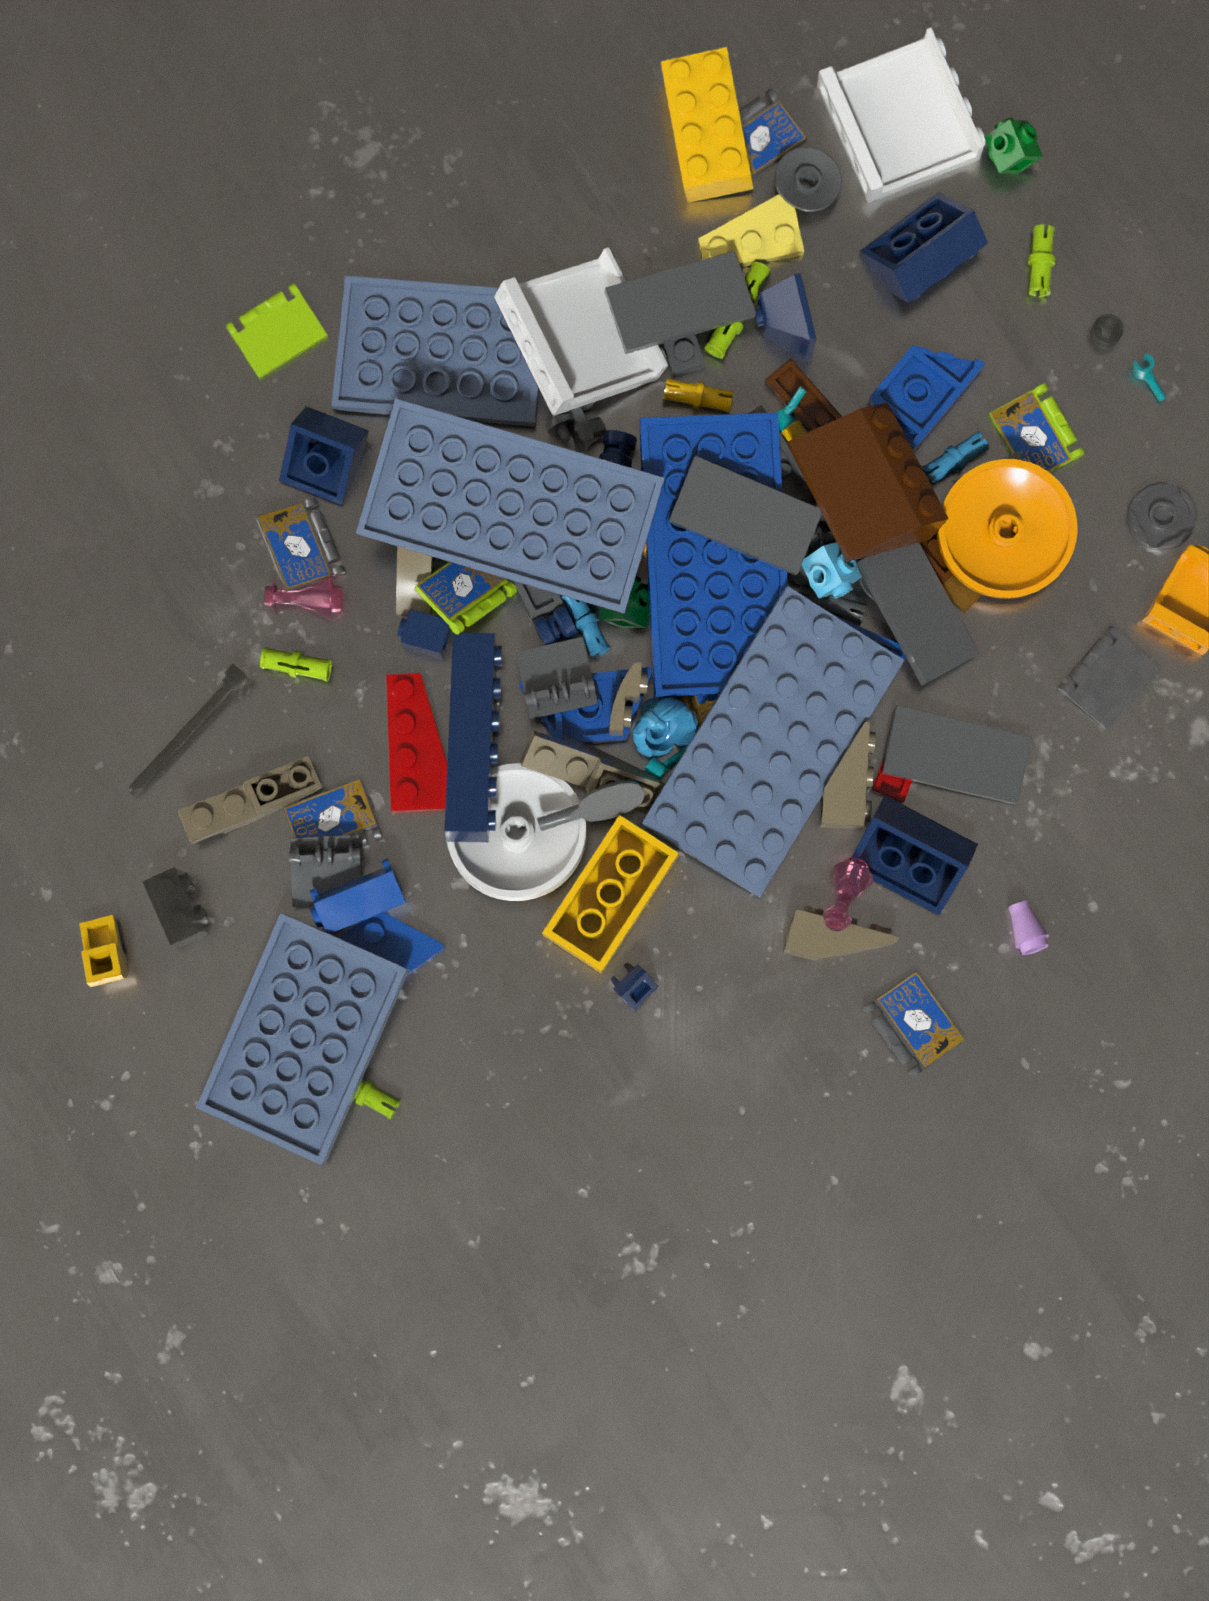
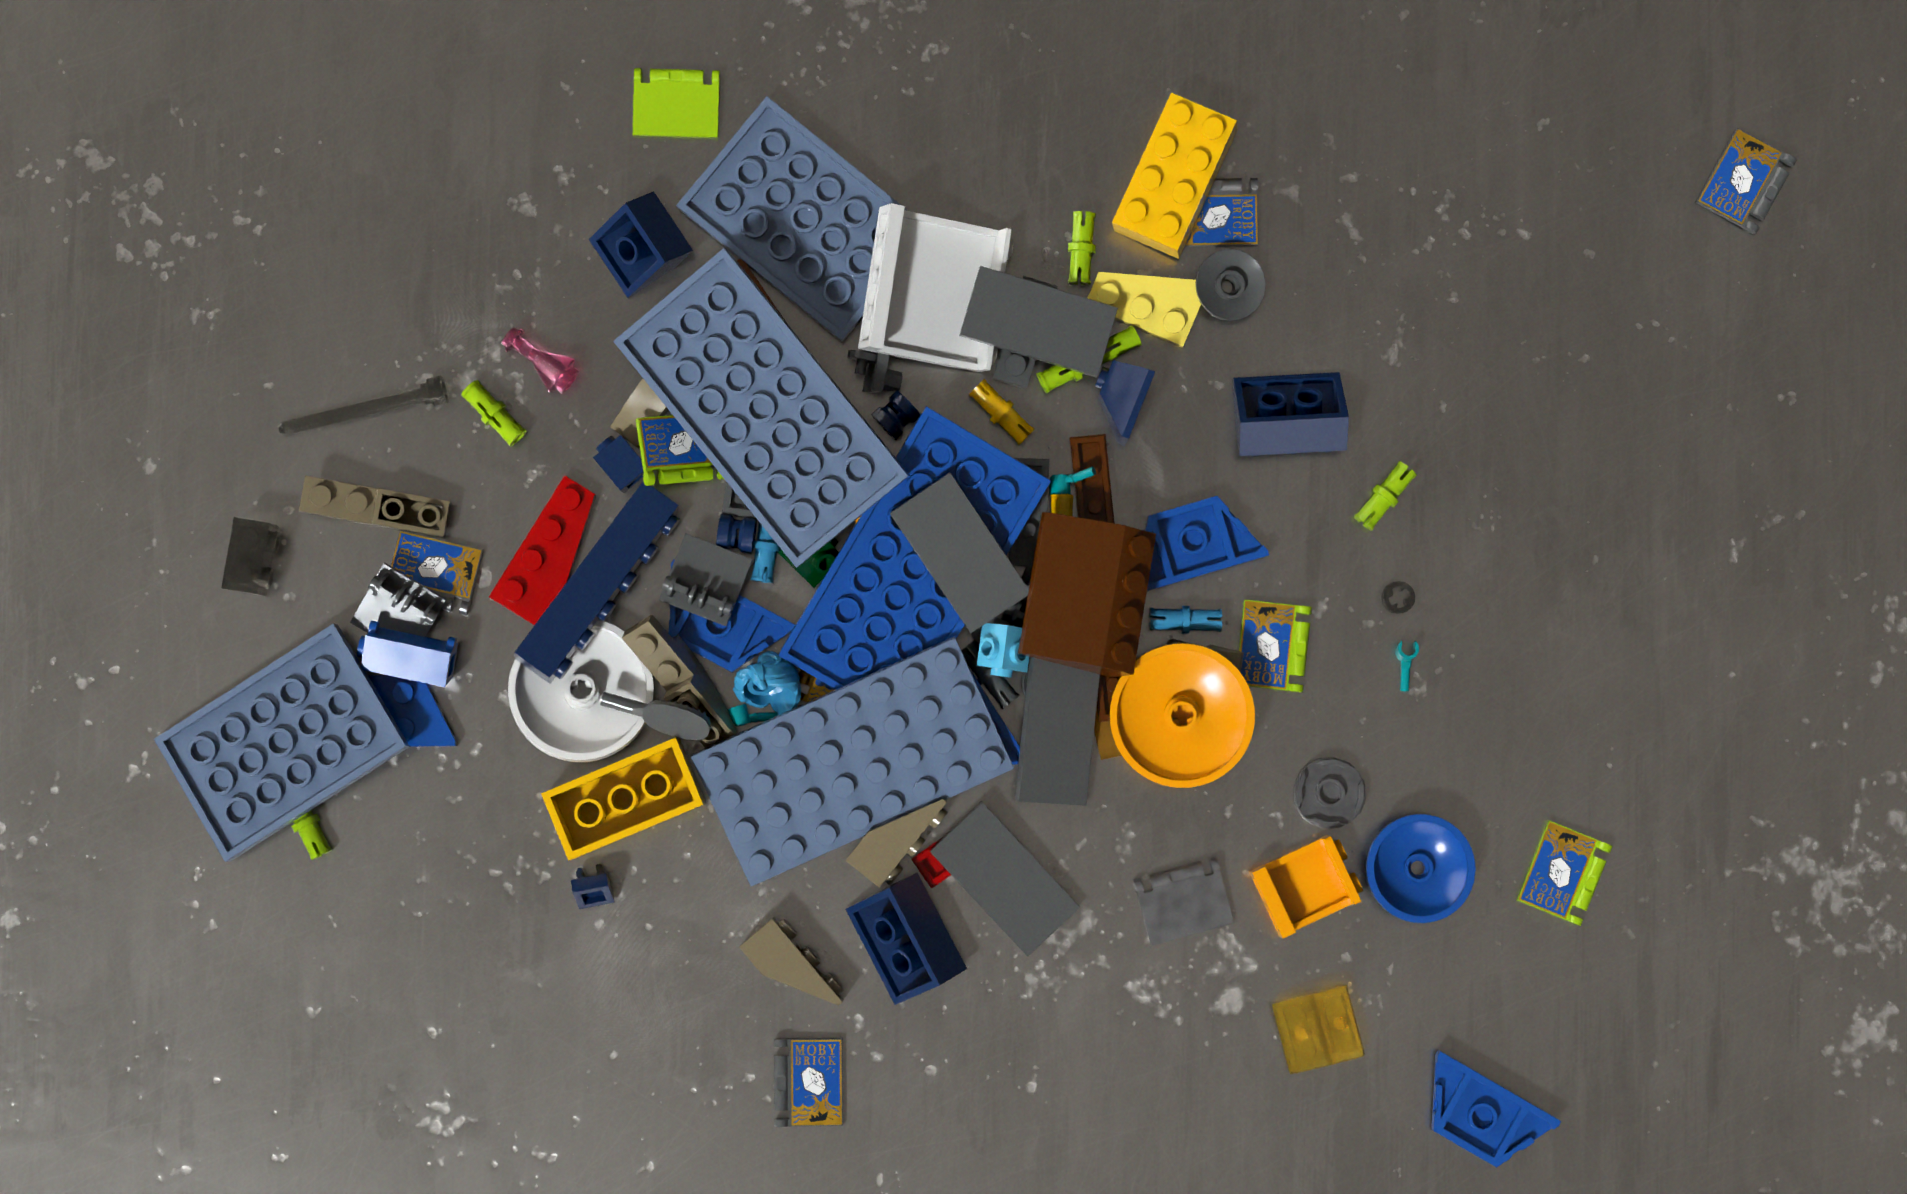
camera: 25 degrees right, 5 degrees up
yellow brick [79,915,128,987] -> none
piece [255,498,346,593] -> none
dark tan slope [609,662,648,736] -> none
white panel [817,28,985,203] -> none
clear pink piece [823,858,873,932] -> none
green brick [984,118,1043,174] -> none
lavender cone [1008,900,1049,955] -> none
none -> lime pin [1068,211,1096,286]

